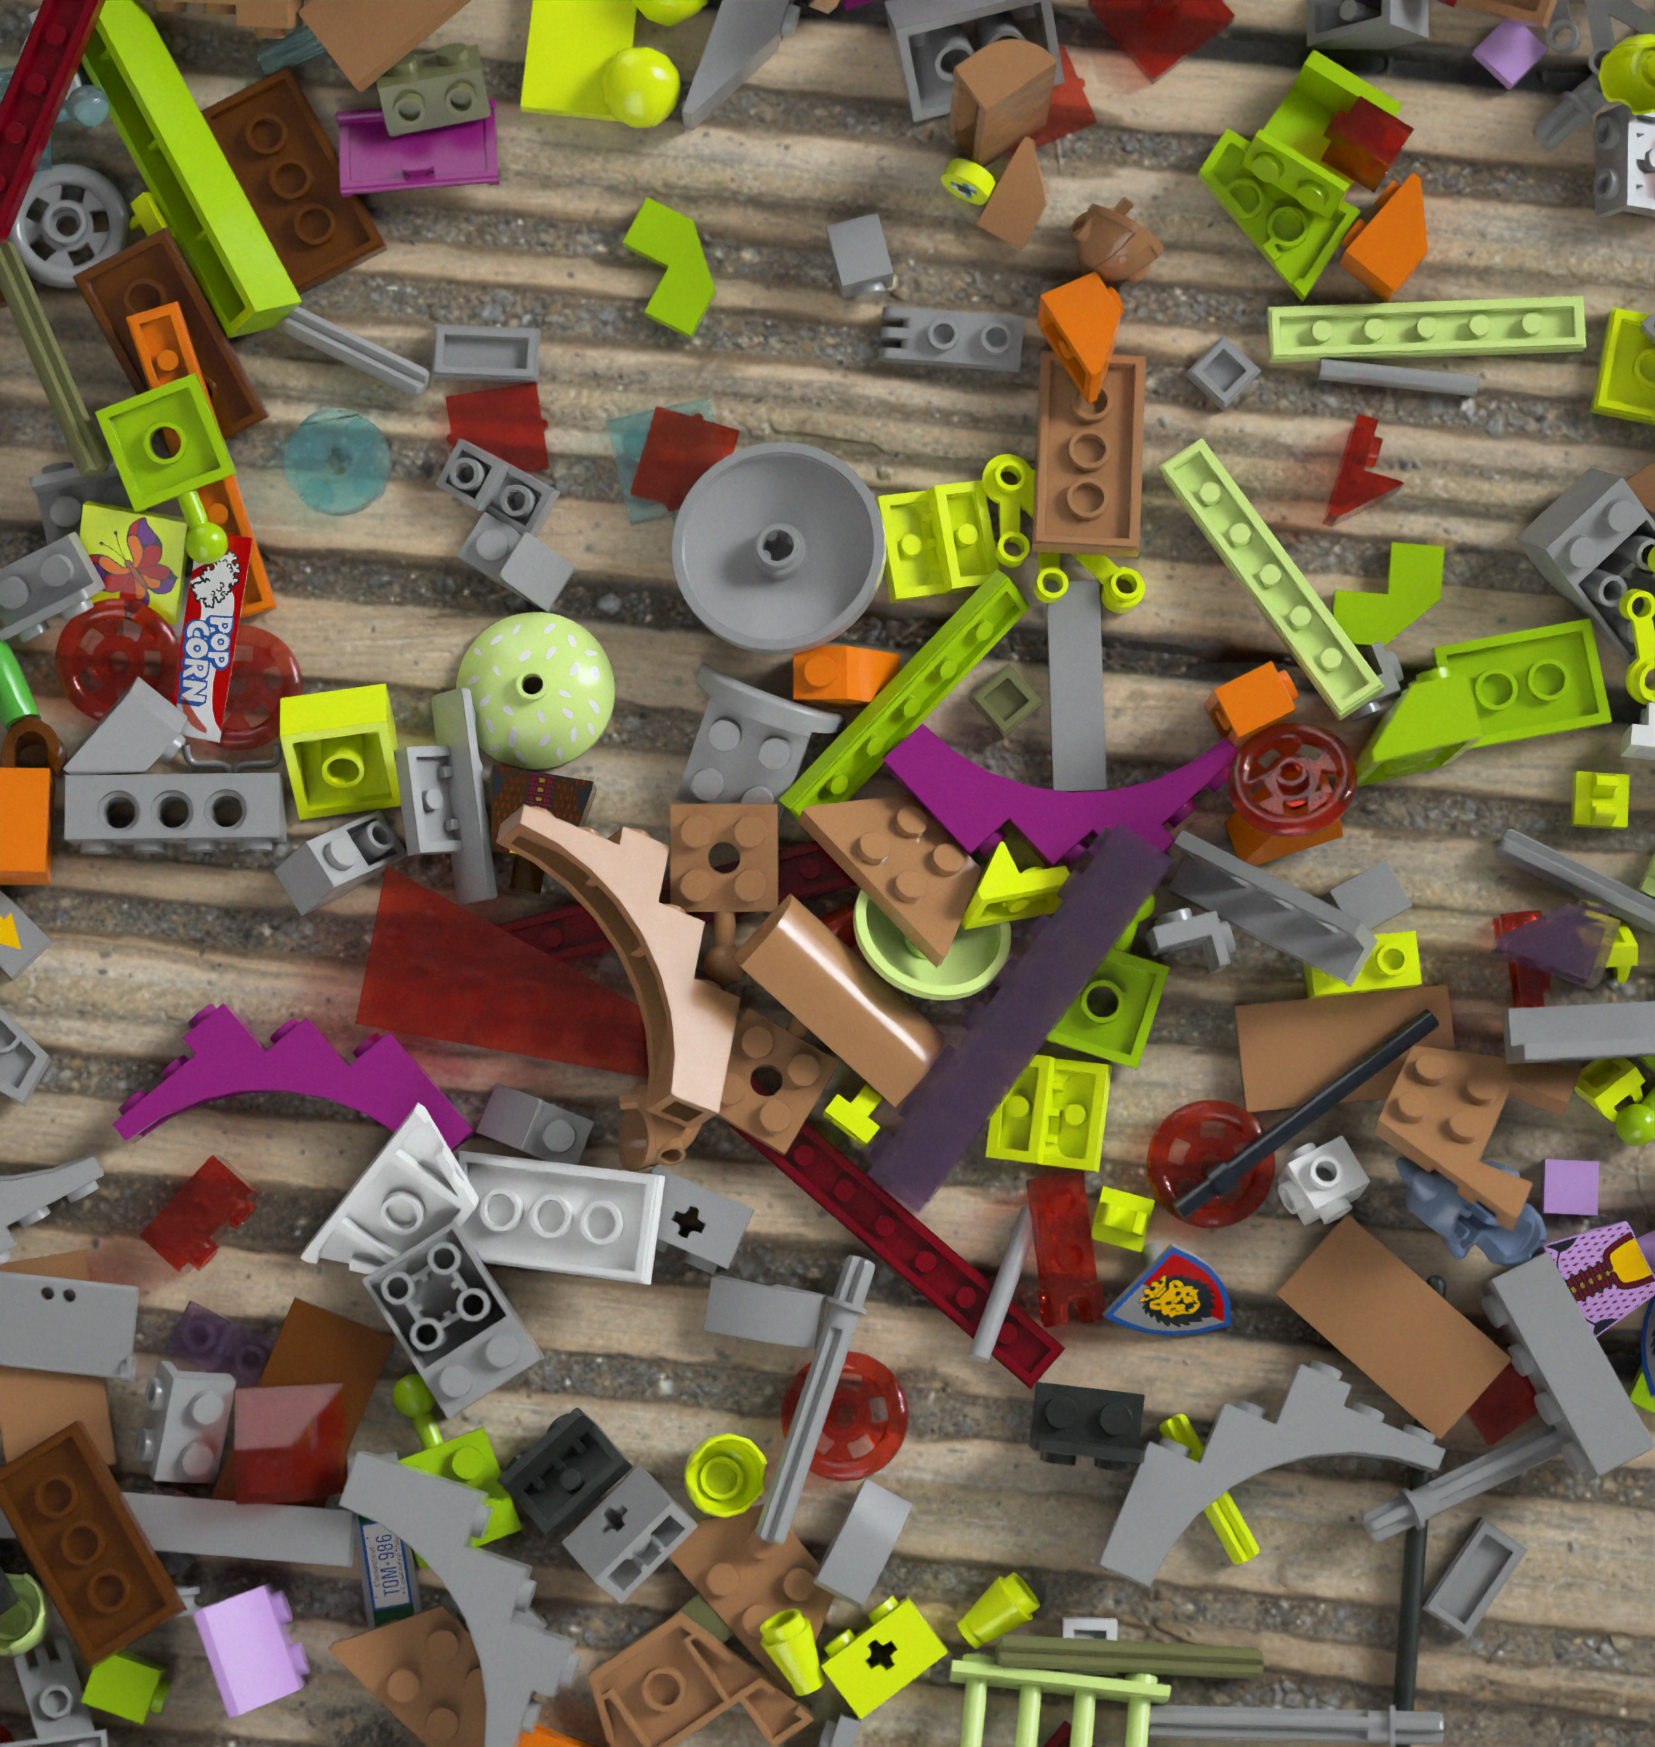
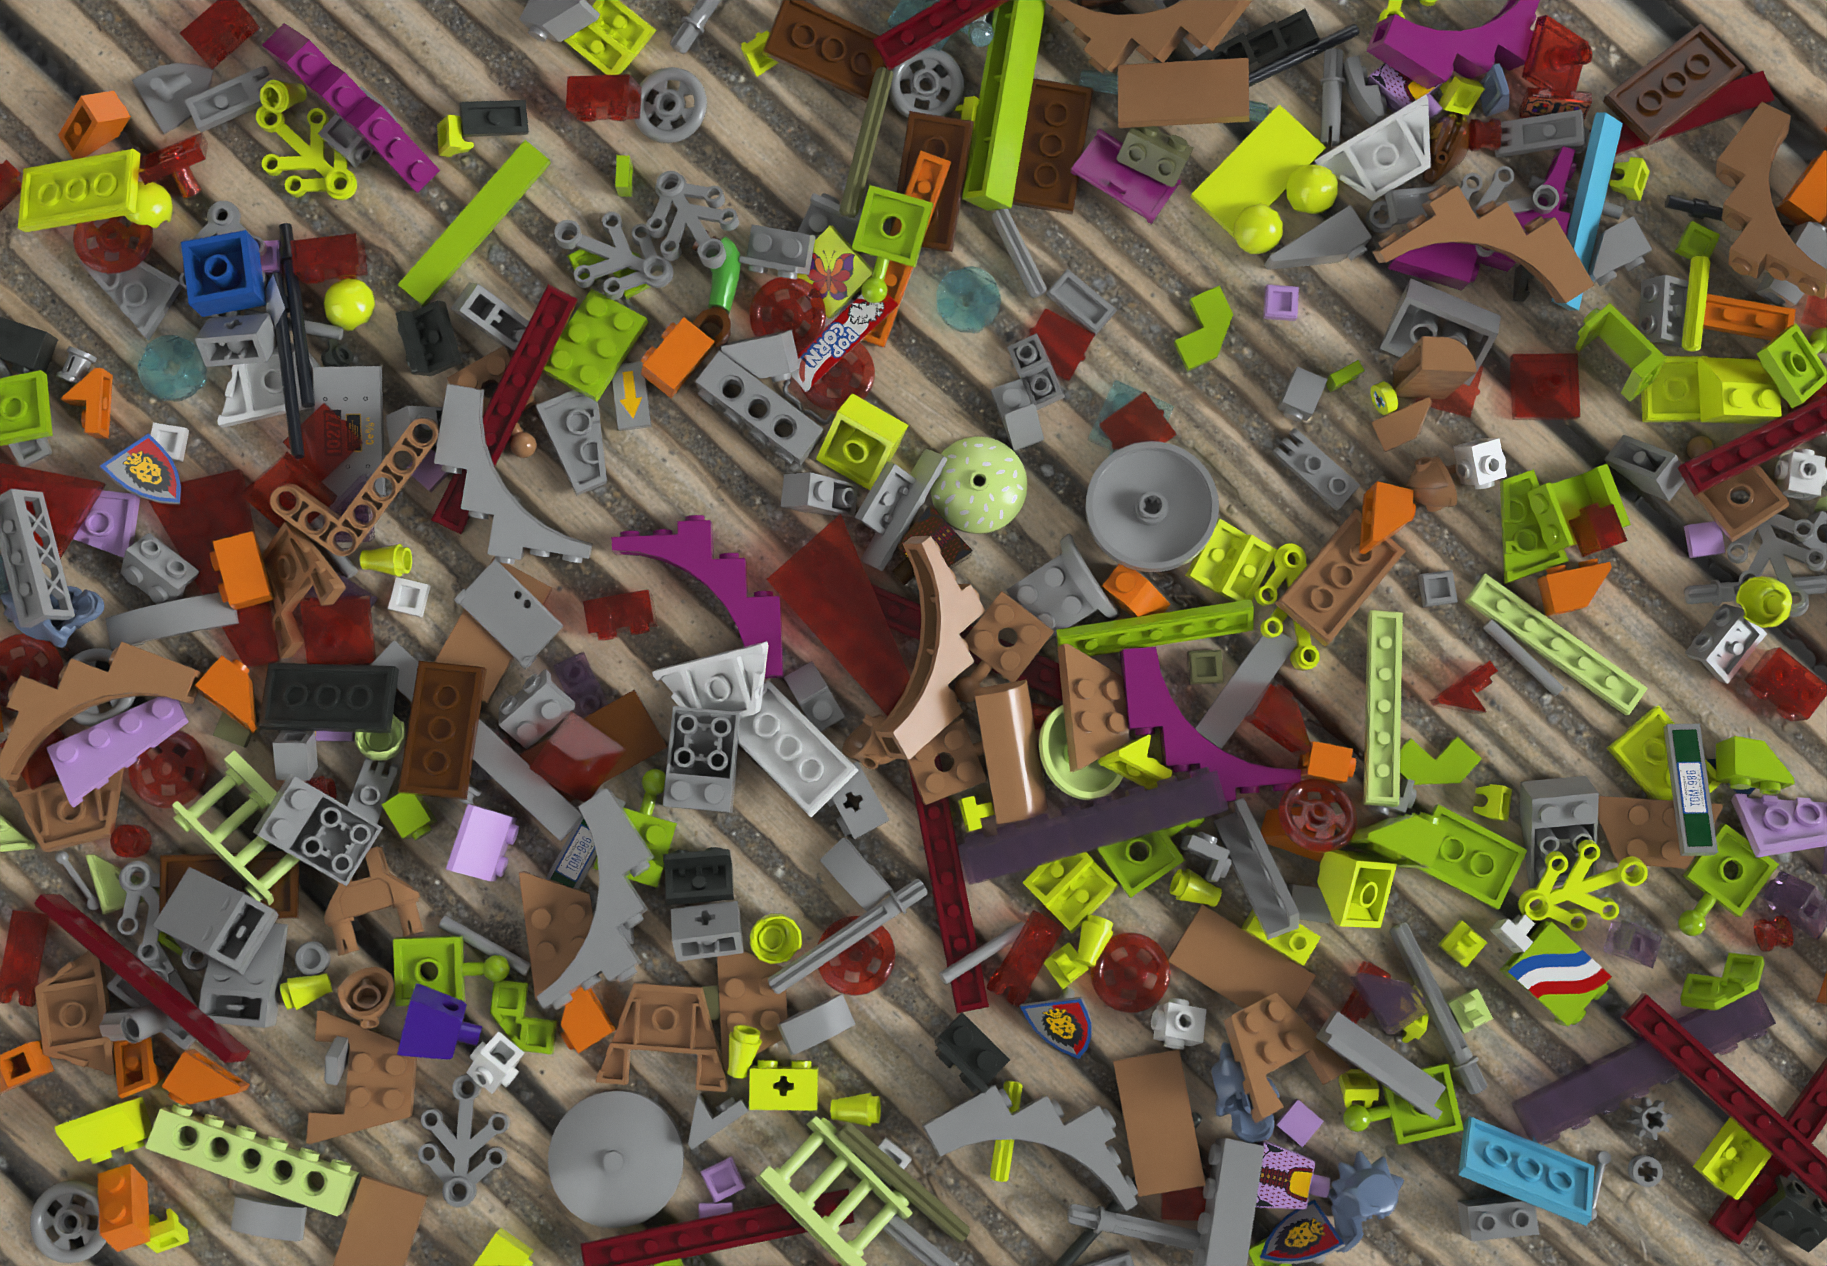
camera: 30 degrees right, 0 degrees up
black bar [1172,1009,1439,1220] -> none
none -> neon yellow cone [1076,915,1113,967]
none -> neon yellow cone [1169,869,1222,907]
none -> clear red slope [1243,684,1312,757]
none -> lavender tile [1263,285,1299,321]
none -> neon yellow slope [1317,849,1397,928]
none -> lime tile [1326,360,1365,393]
none -> white brick [1453,438,1507,489]
none -> neon yellow tile [1473,784,1512,822]

